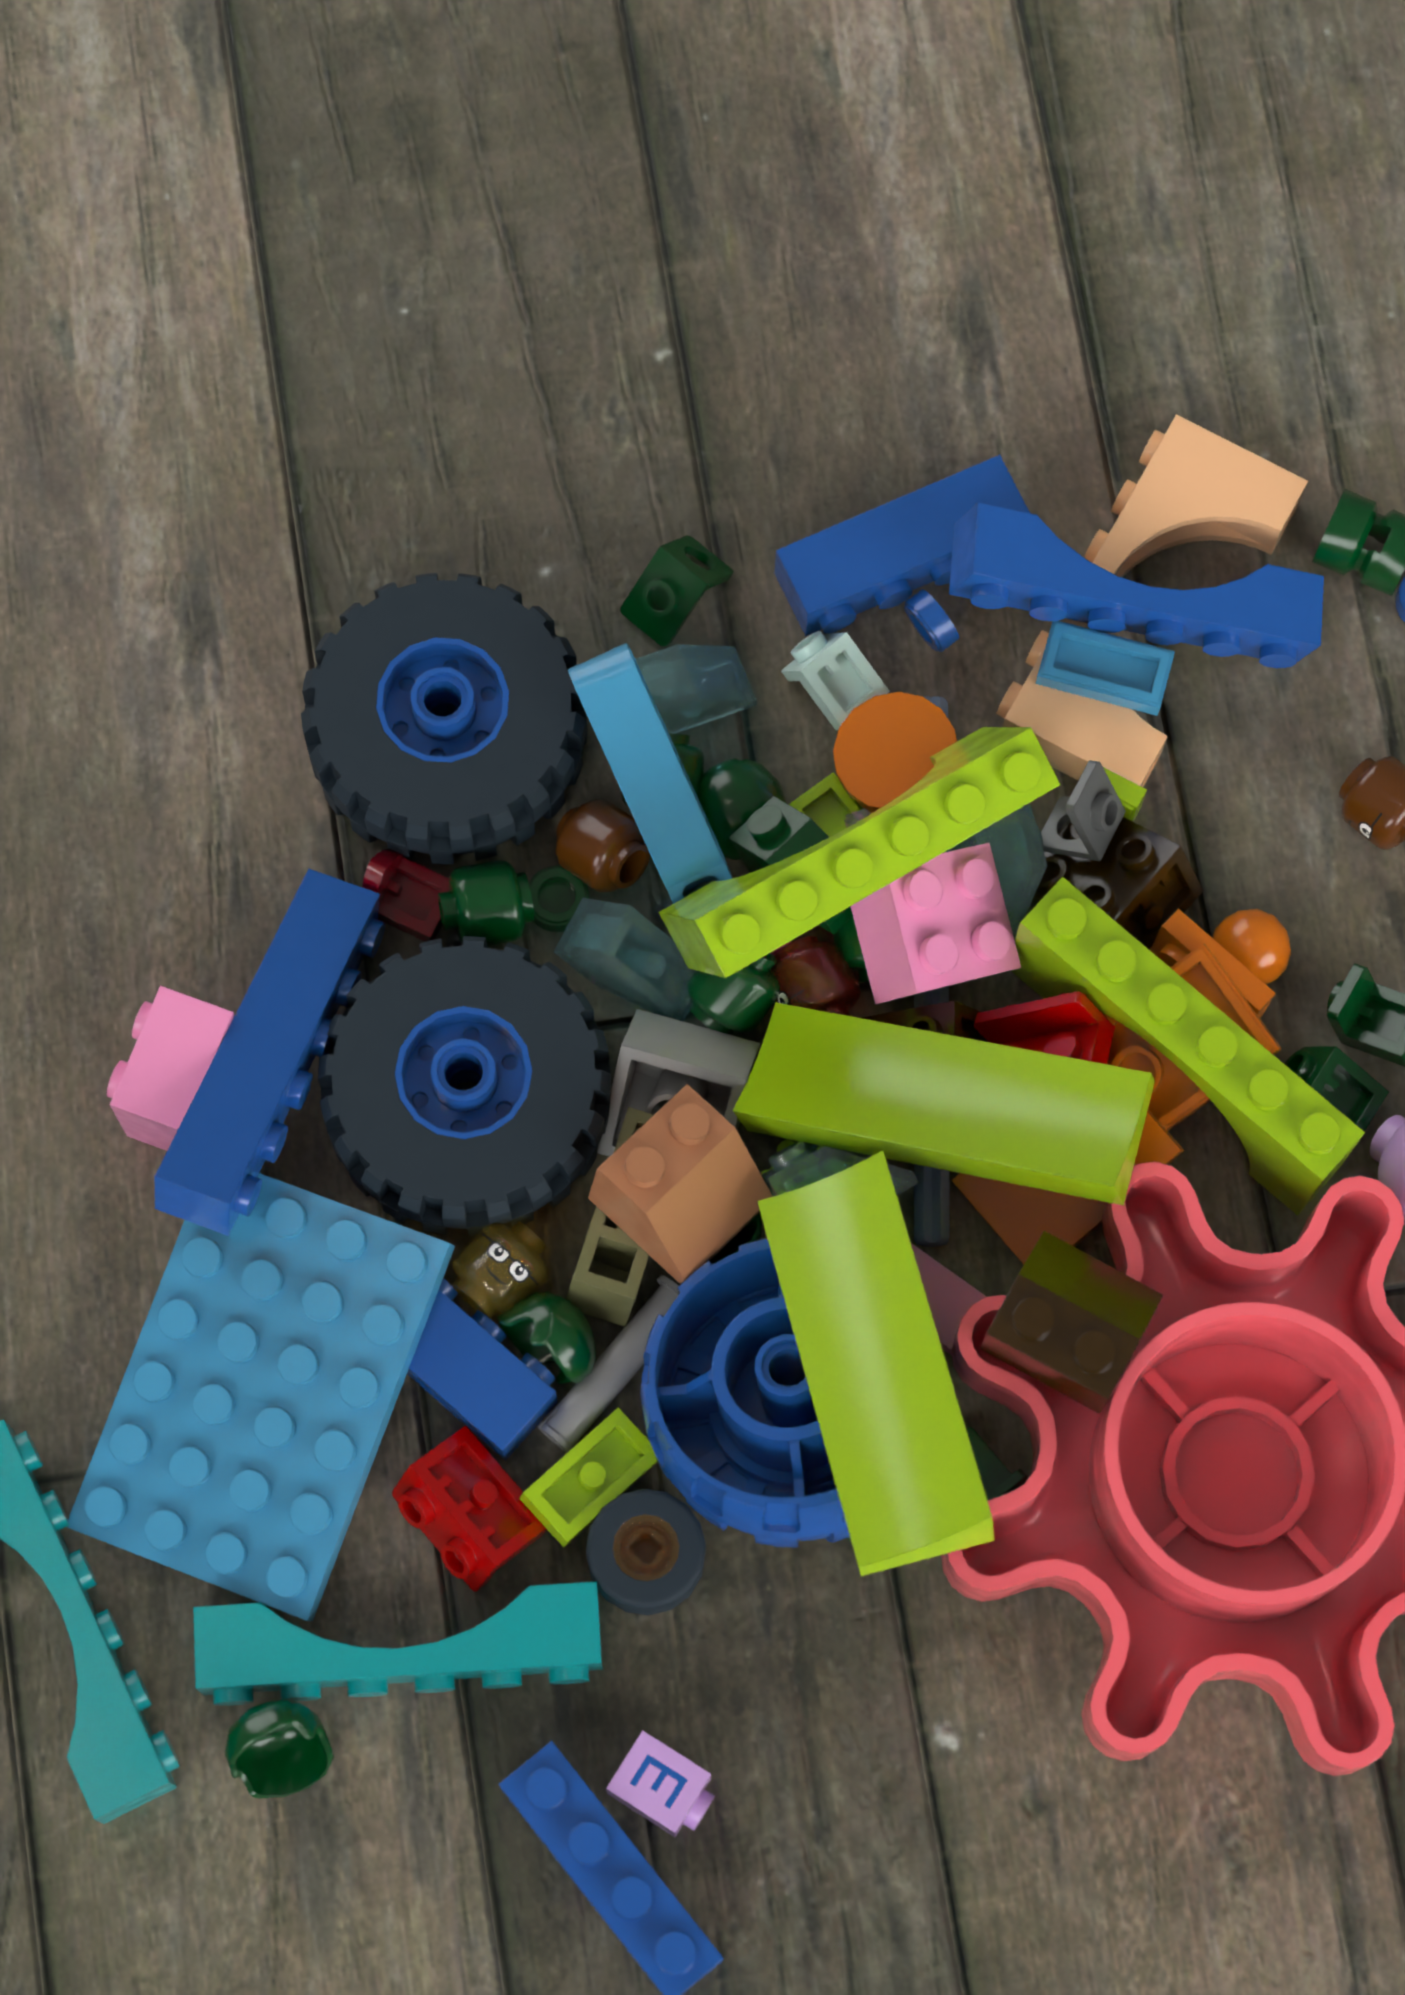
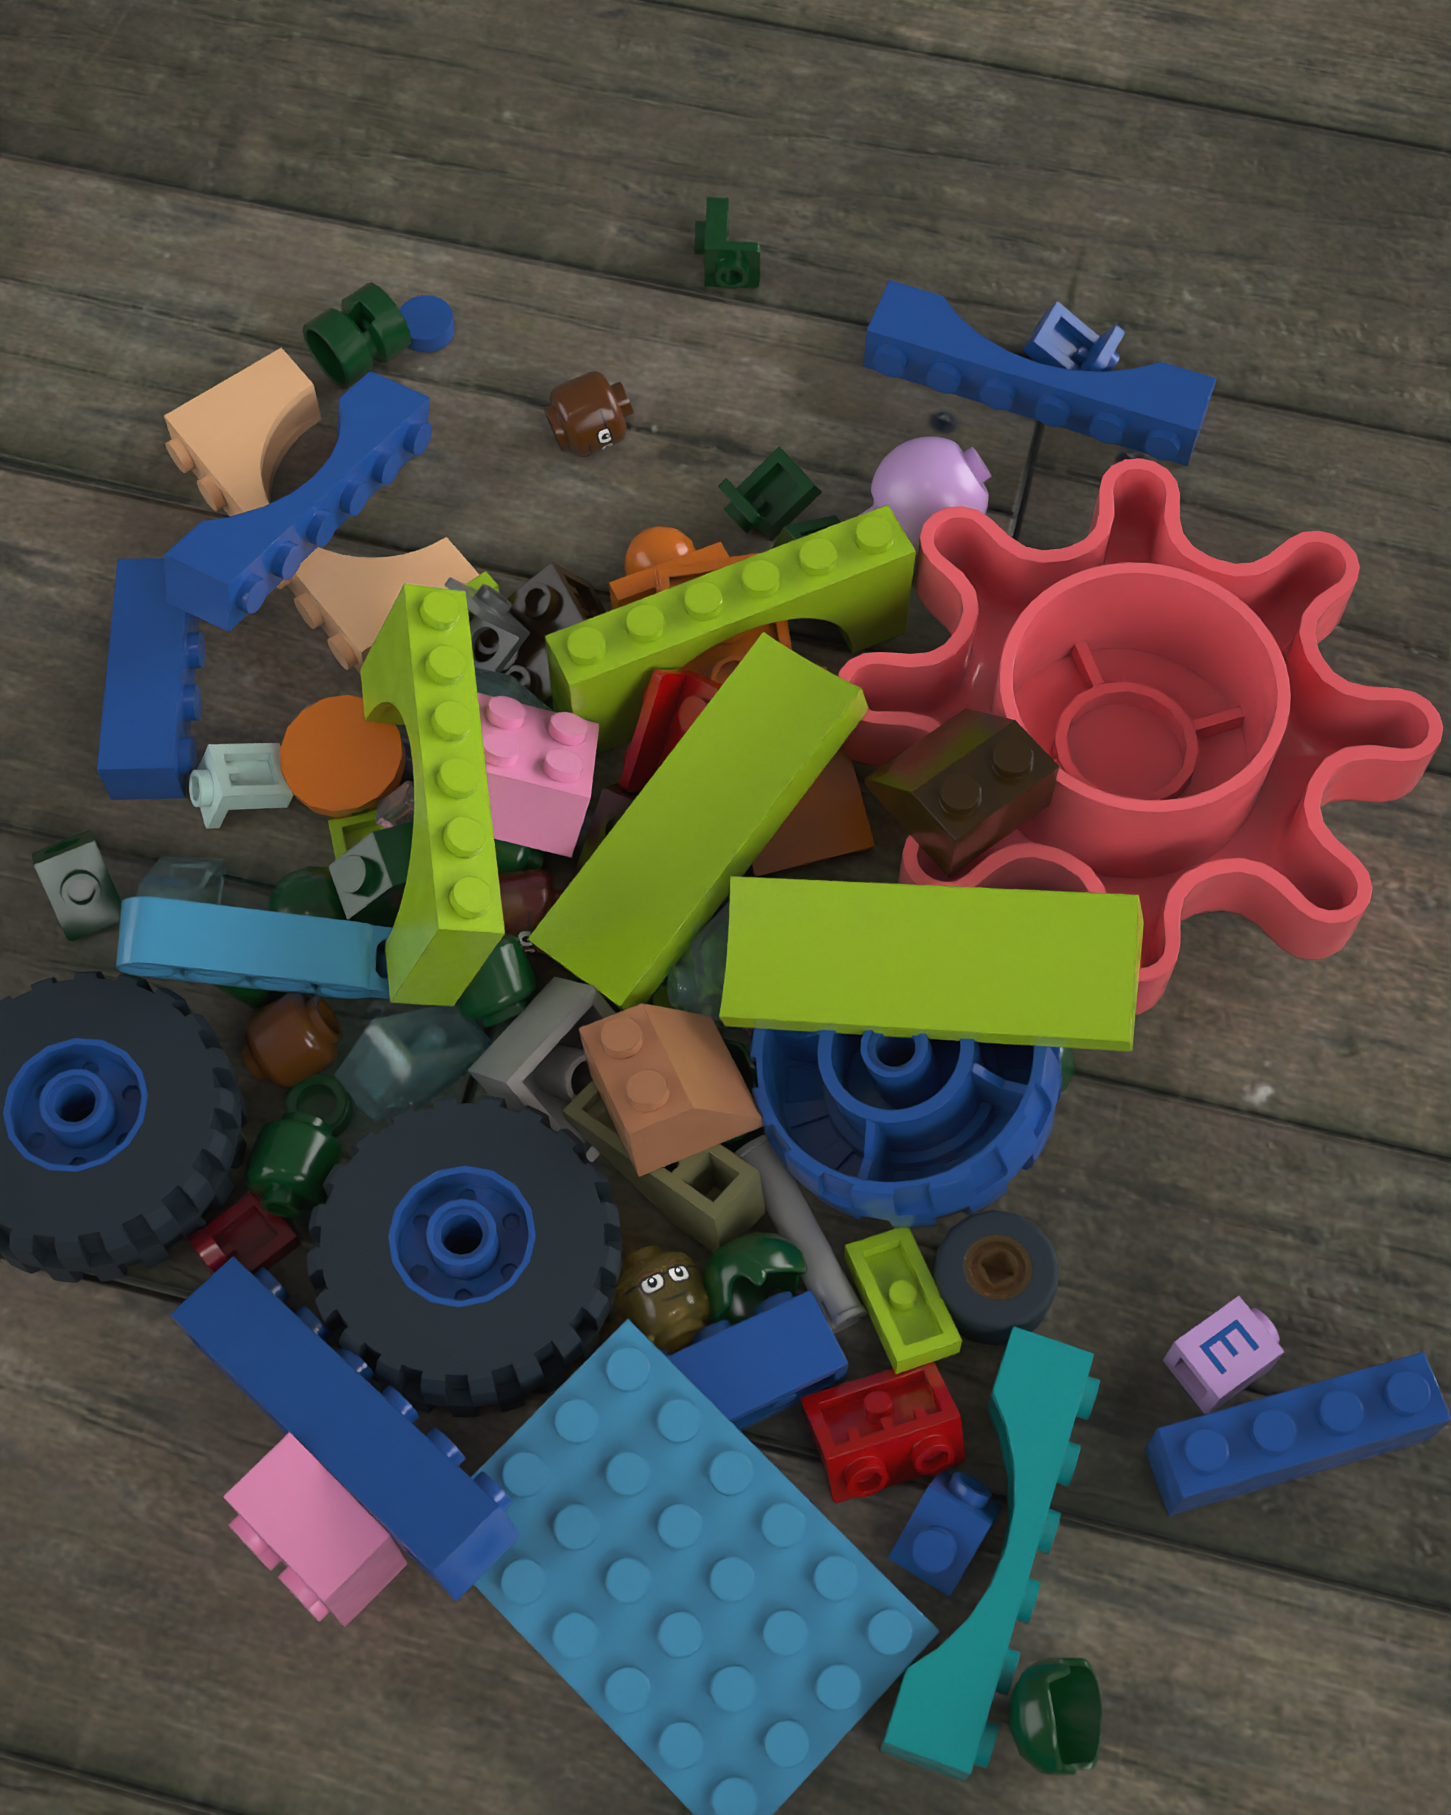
camera: 65 degrees left, 10 degrees down
blue tile [904,589,960,652] -> none
dark azure tile [1036,621,1175,716] -> none
none -> blue bracket [888,1471,1002,1597]

